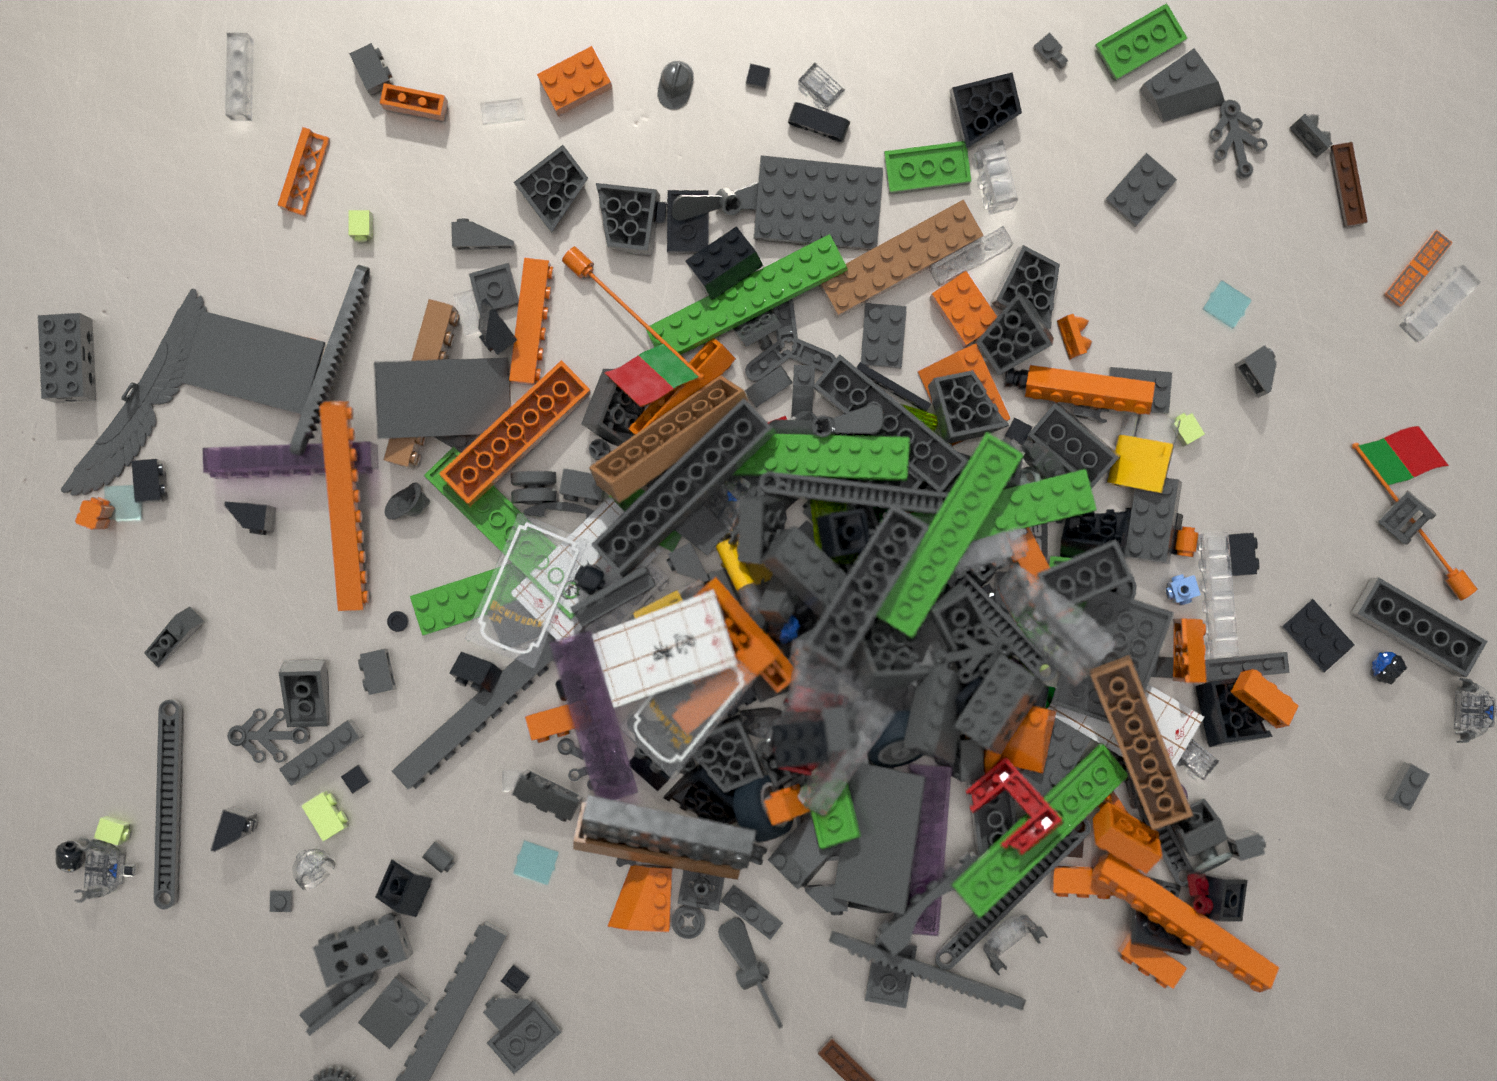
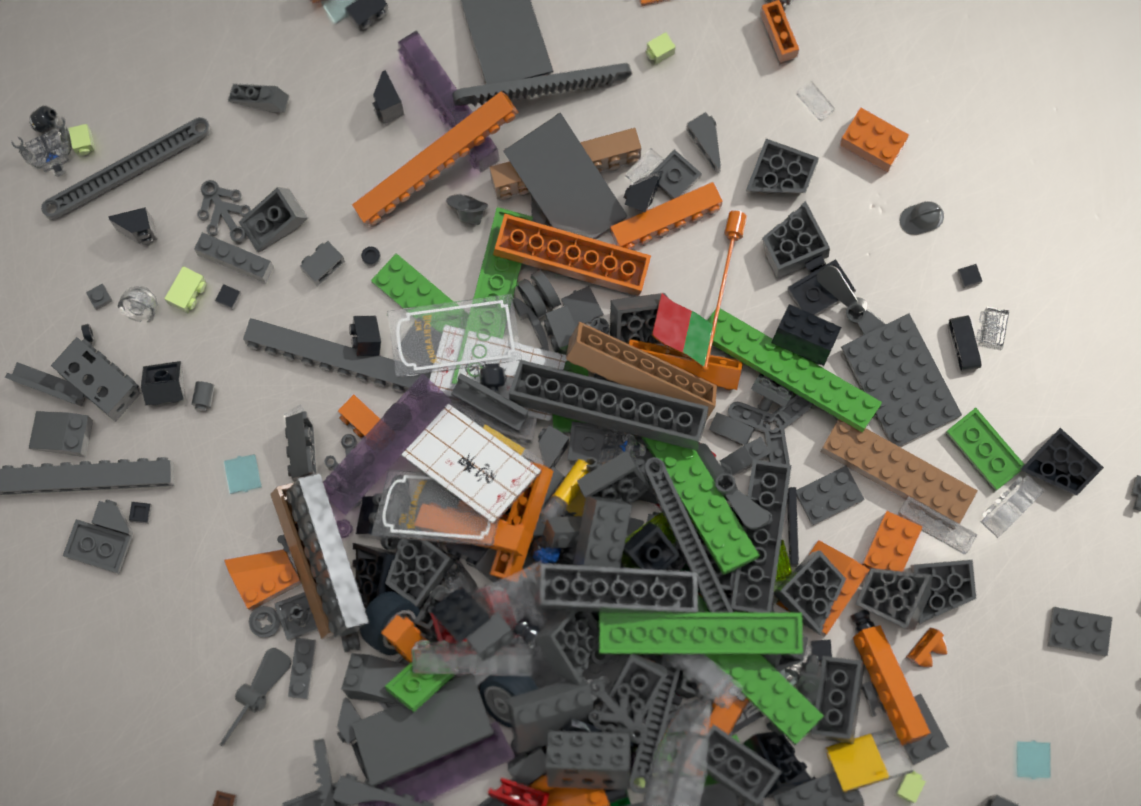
camera: 60 degrees right, 10 degrees down
none -> black tile [81,324,94,343]
none -> clear purple plate [336,519,353,538]
none -> black wheel [512,616,540,644]
none -> dark grey piece [561,286,604,326]

